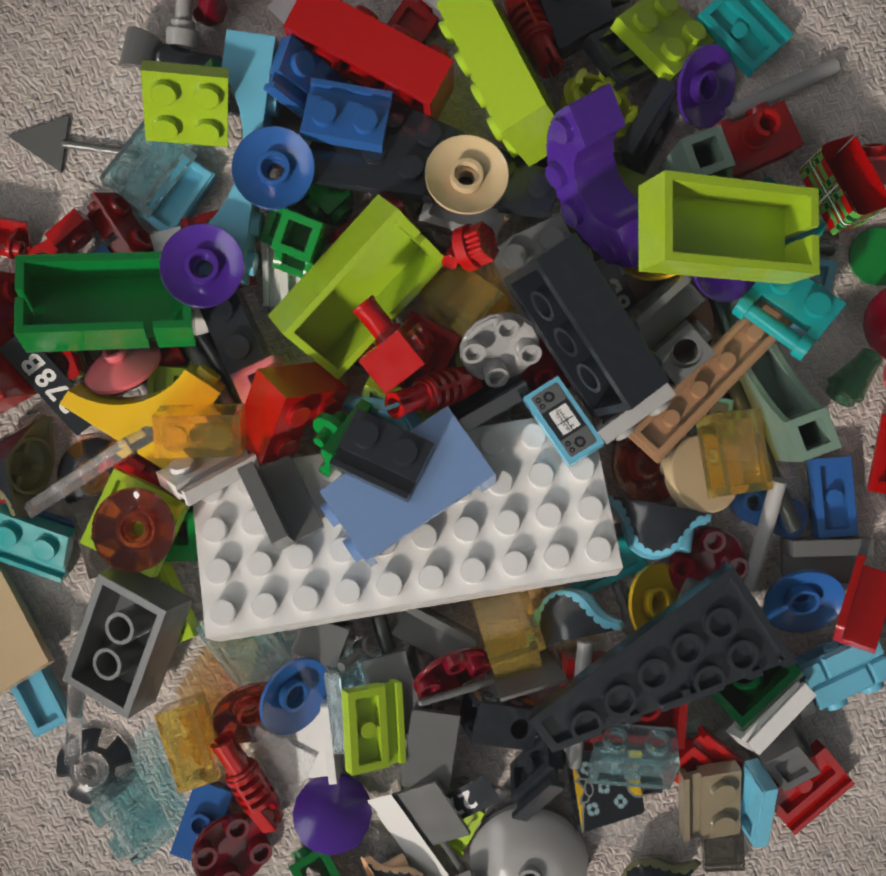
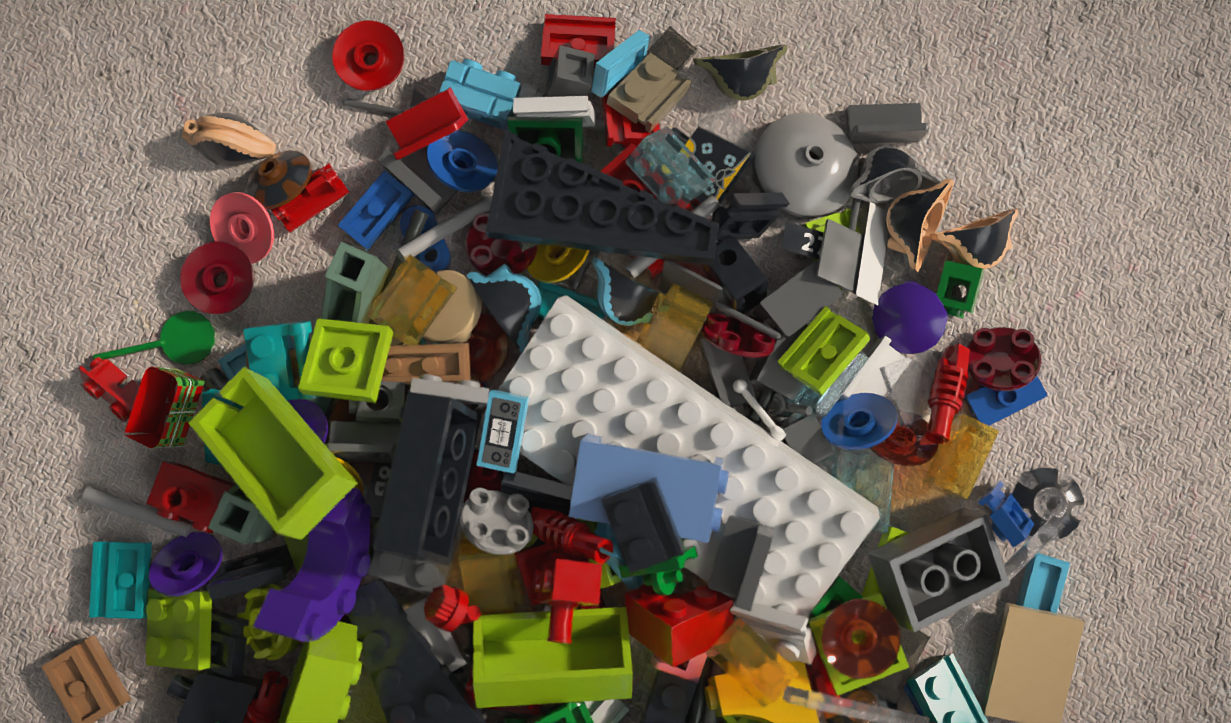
camera: 140 degrees left, 5 degrees down
clear light blue bracket [86,768,176,867] -> none
tan dish [425,135,509,215] -> none
clear green cone [826,348,883,408] -> none
none -> lime plate [298,318,393,403]
none -> white hinge [733,379,786,441]
none -> blue plate [978,480,1034,548]

